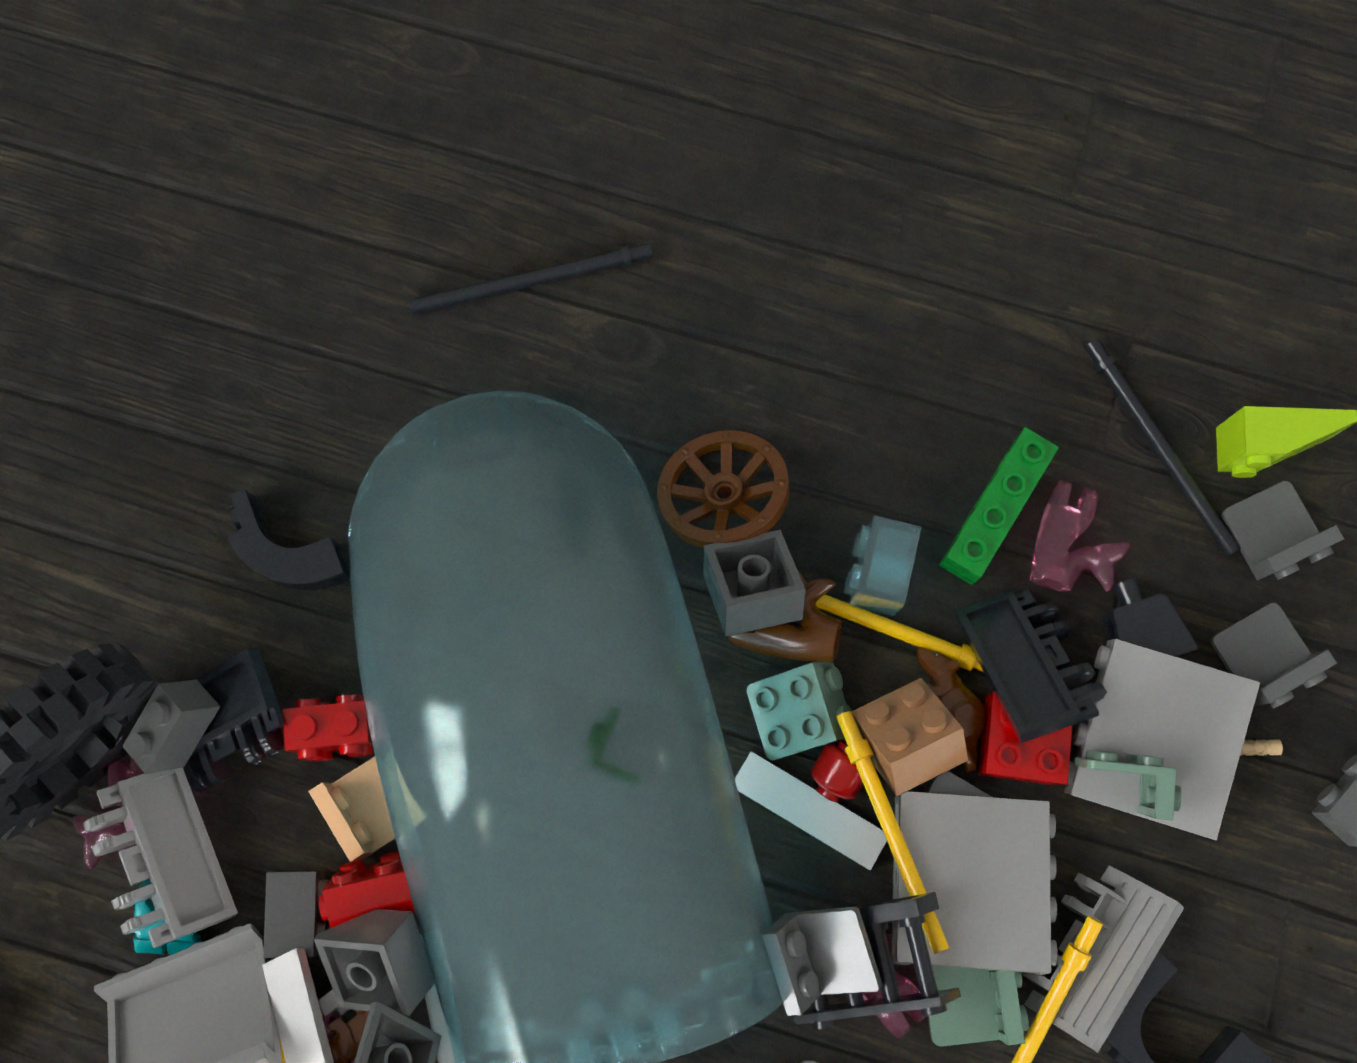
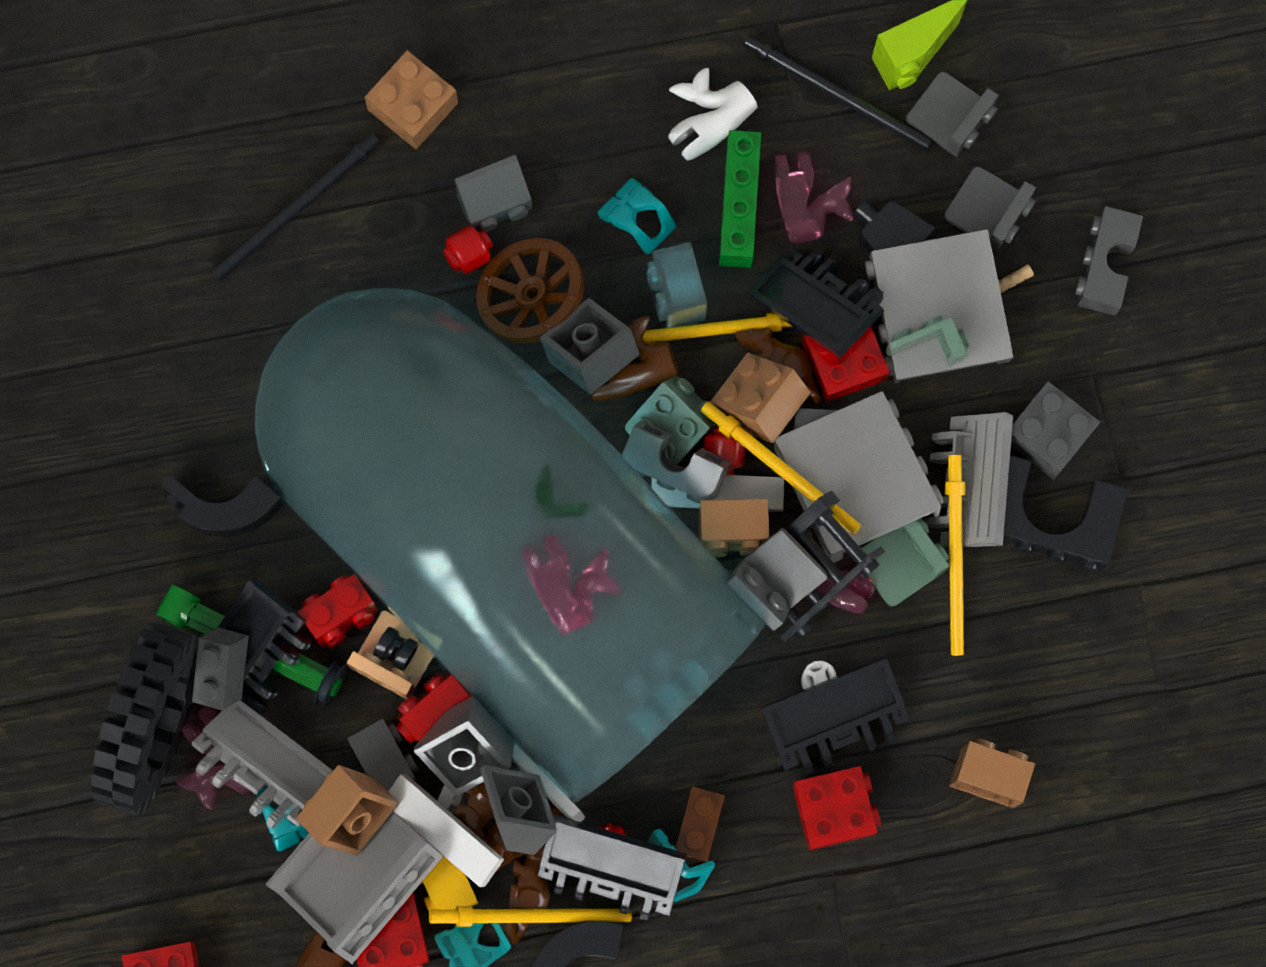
camera: 30 degrees left, 0 degrees up
none -> green piece [156,585,348,709]
none -> medium nougat brick [296,765,399,856]
none -> medium nougat brick [365,50,458,149]
none -> black wheel [373,626,419,671]
none -> red head [442,225,493,274]
none -> dark grey slope [455,155,532,232]
none -> clear pink piece [521,534,621,636]
none -> teal piece [598,178,676,254]
none -> dark grey arch [619,421,731,504]
none -> white piece [668,68,758,161]
none -> medium nougat brick [698,499,769,557]
none -> dark grey brick [1011,381,1100,480]

